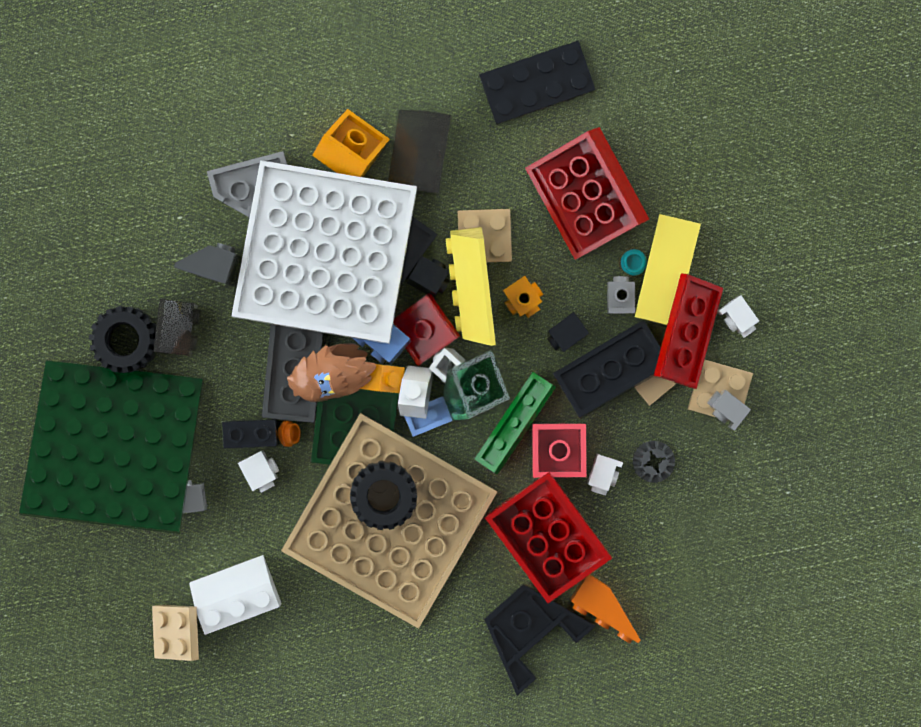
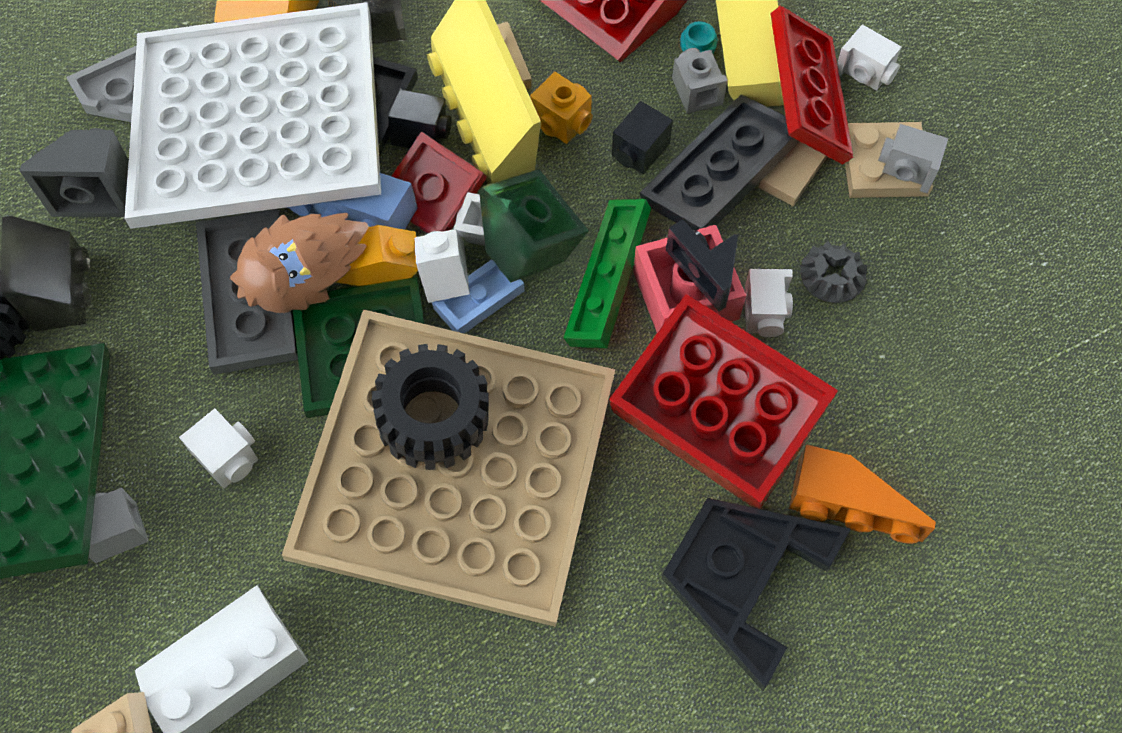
camera: 10 degrees left, 25 degrees down
black brick [222,419,279,449] -> none
orange plate [277,421,301,447] -> none
none -> black slope [666,219,738,312]

